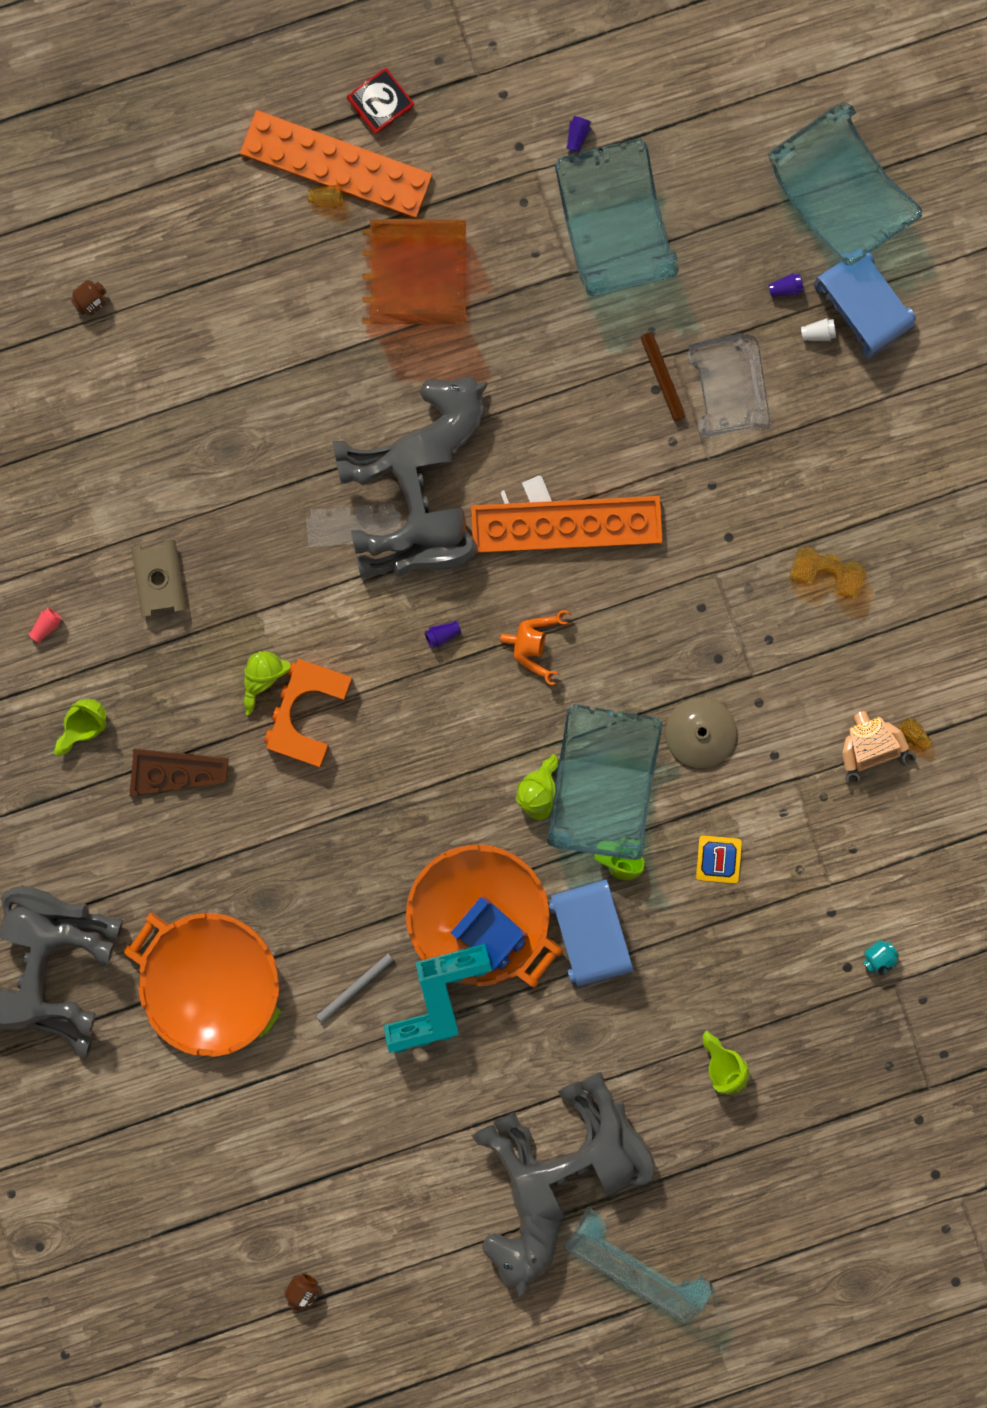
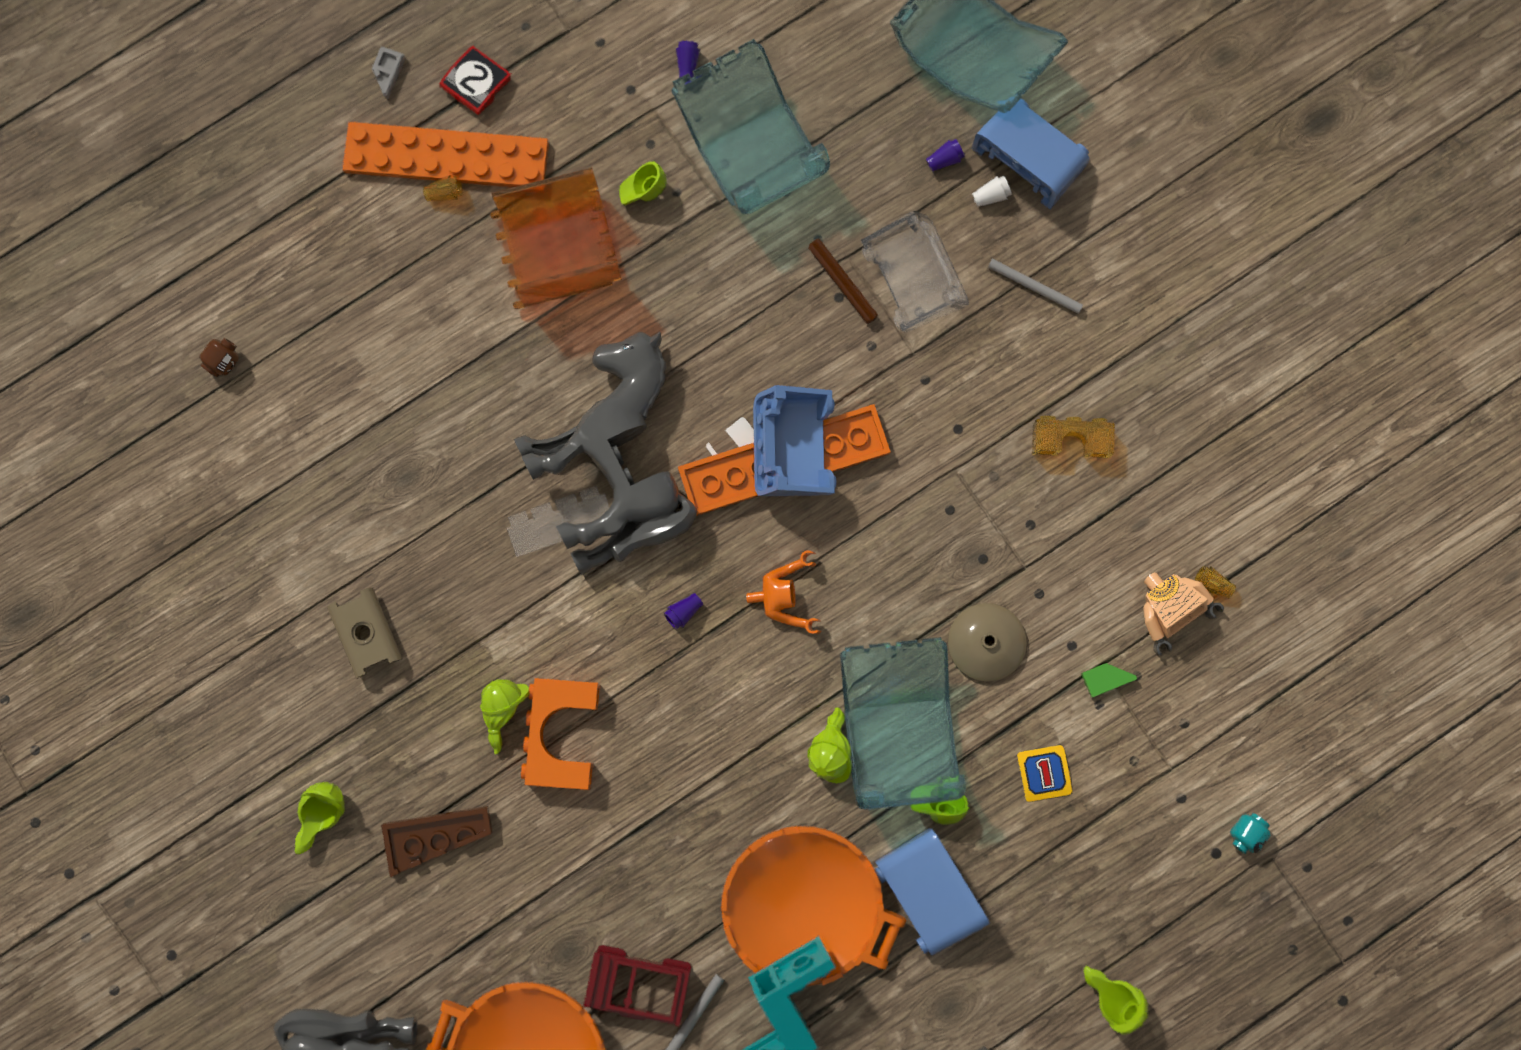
camera: 10 degrees left, 5 degrees down
coral cone [29,607,62,643] -> none
blue panel [450,897,527,971] -> none
none -> light grey tile [372,46,406,99]
none -> dark red piece [583,945,691,1026]
none -> lime cap [619,161,667,206]
none -> medium blue windscreen [753,385,836,496]
none -> light grey bar [988,258,1083,314]
none -> bright green tile [1081,663,1137,698]

